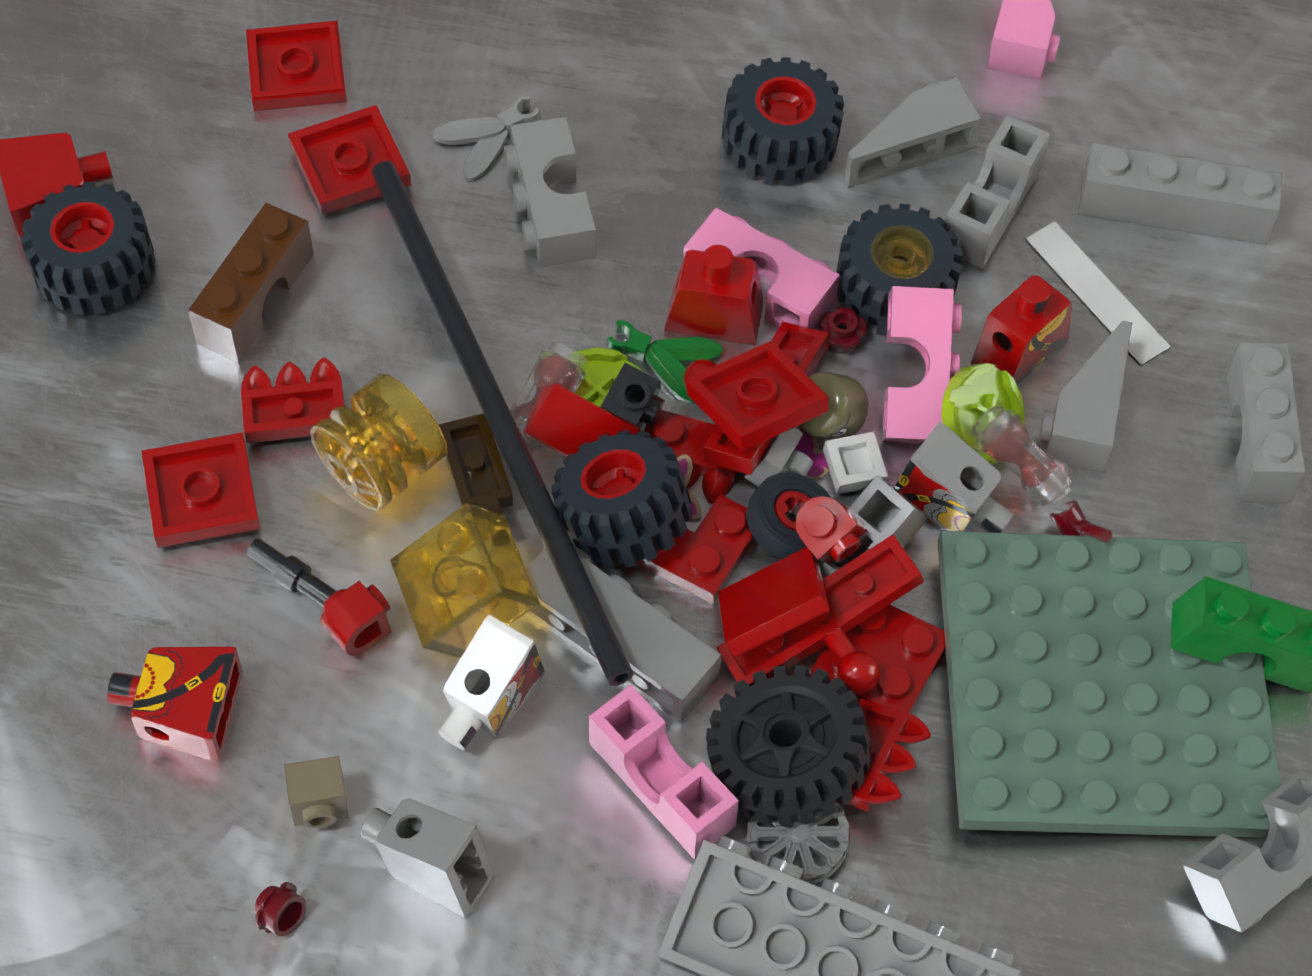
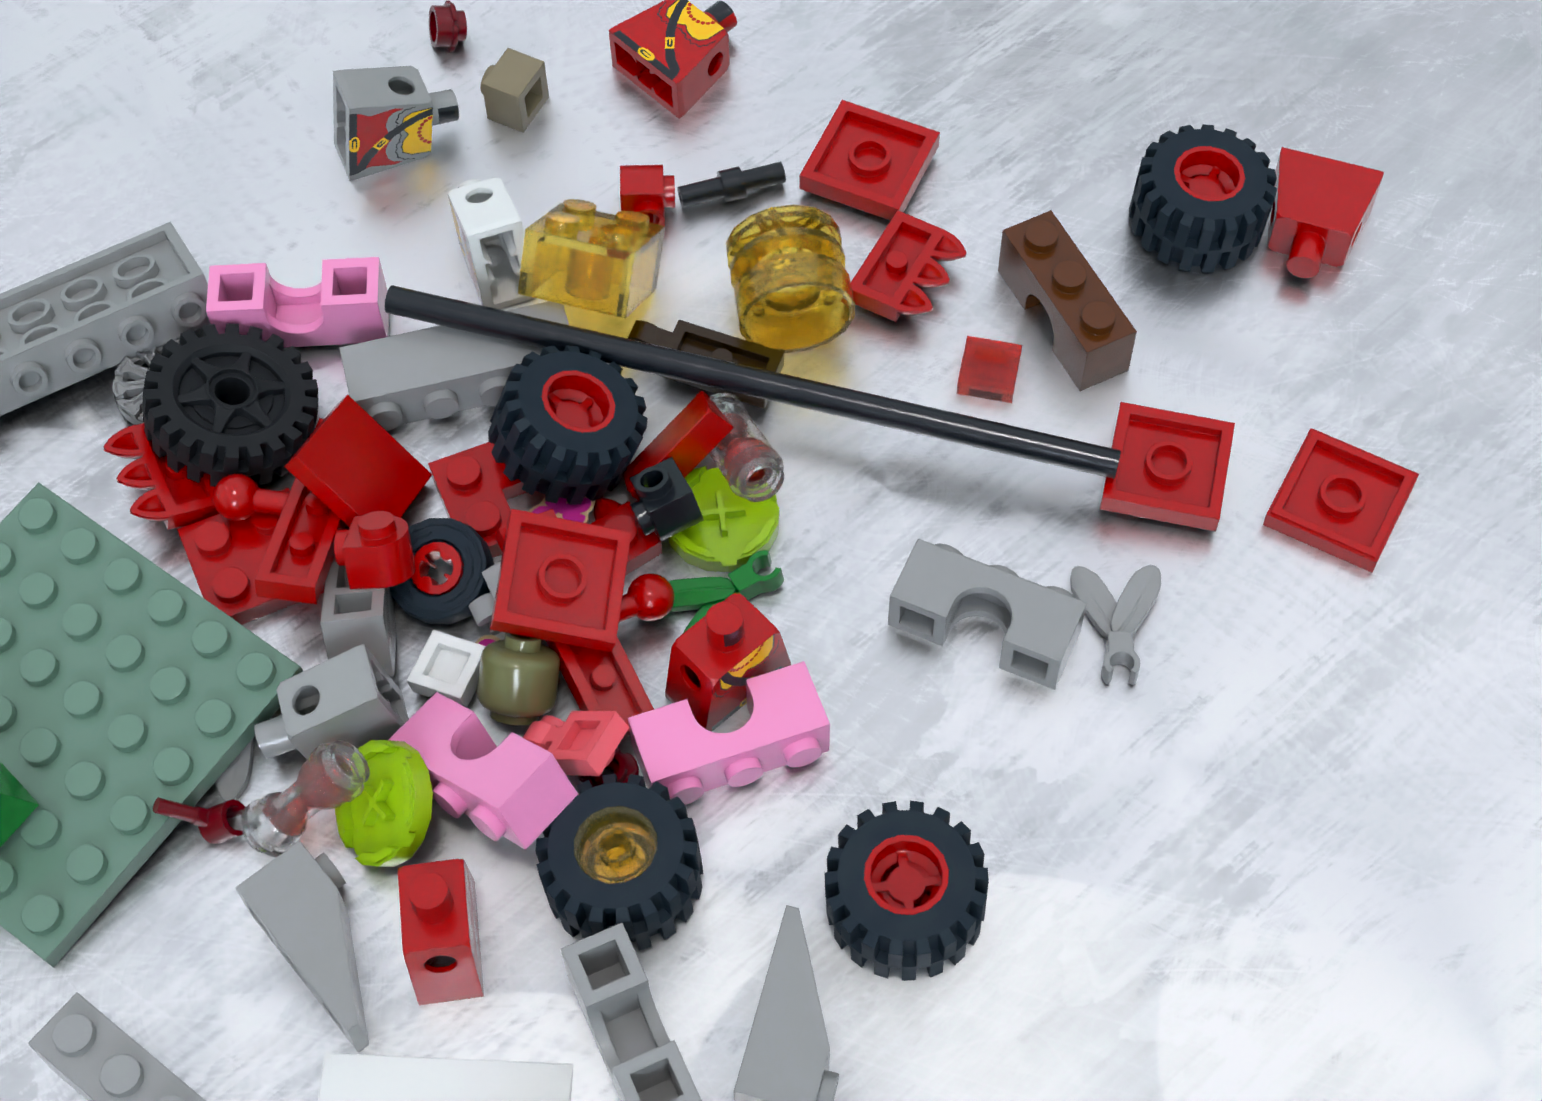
camera: 130 degrees right, 0 degrees up
none -> coral plate [523,711,629,776]
none -> clear red tile [956,336,1023,403]

